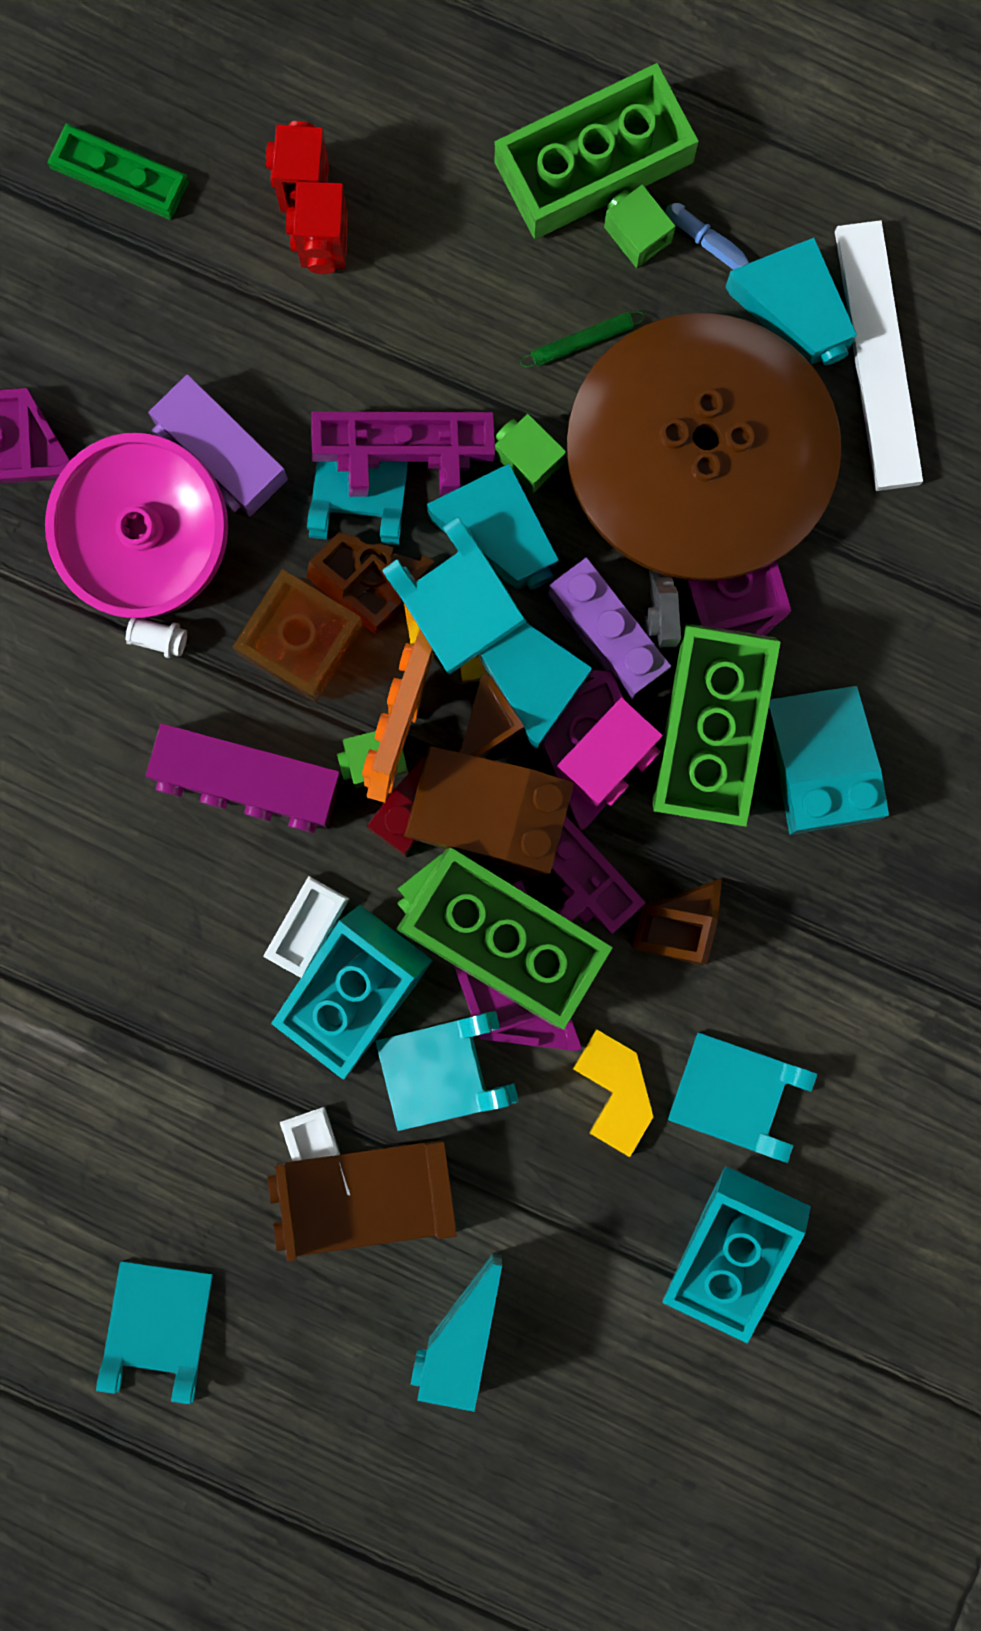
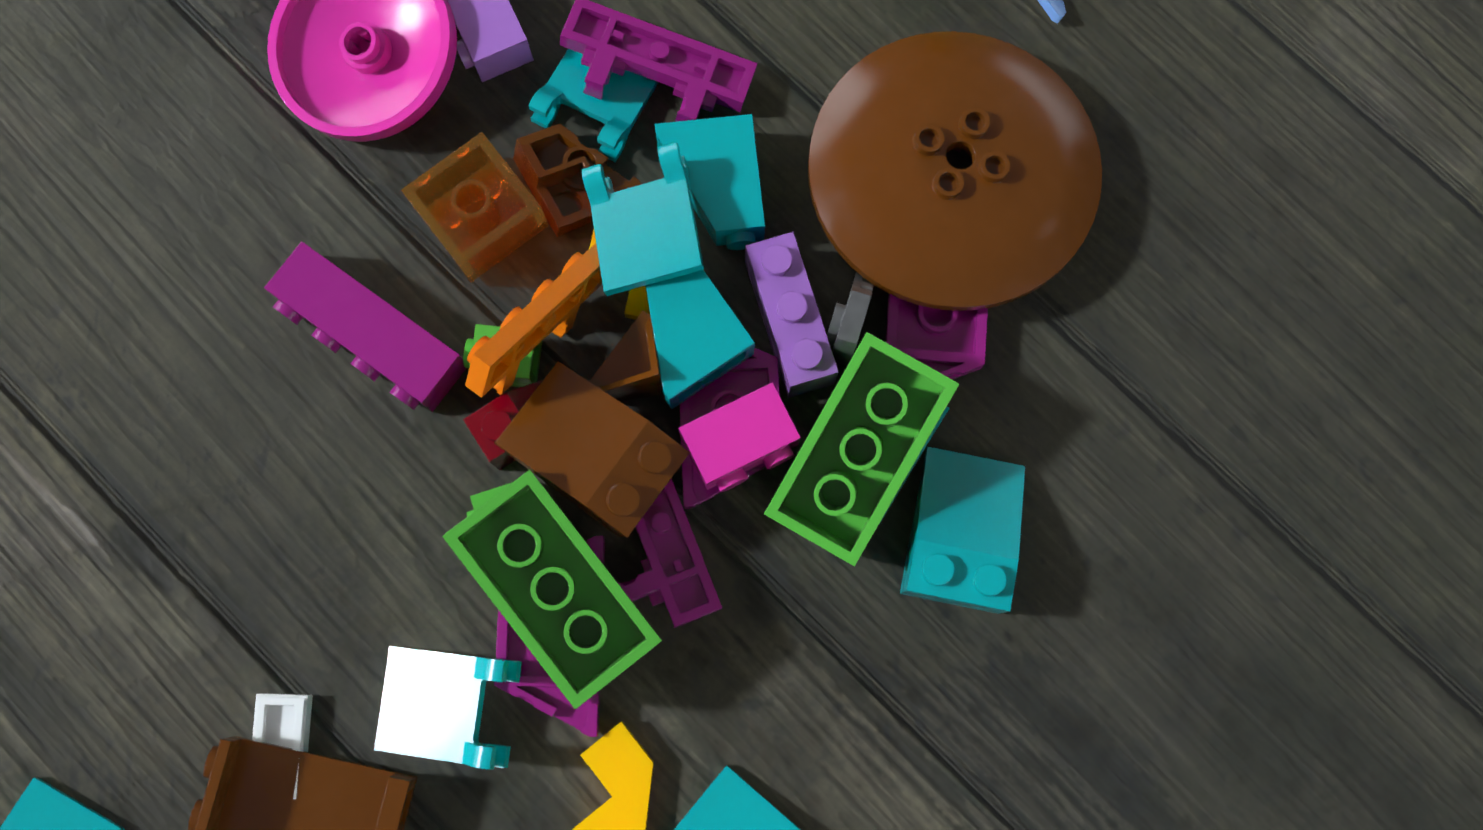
camera: 20 degrees right, 5 degrees down
white pin [125,618,187,658] -> none
white tile [263,876,350,978] -> none
teal slope [271,905,433,1080] -> none
bright green brick [495,414,566,494] -> none
green piece [520,312,644,367] -> none
reddish brown slope [632,878,722,966] -> none
teal slope [725,237,857,365] -> none
white tile [835,220,923,491] -> none

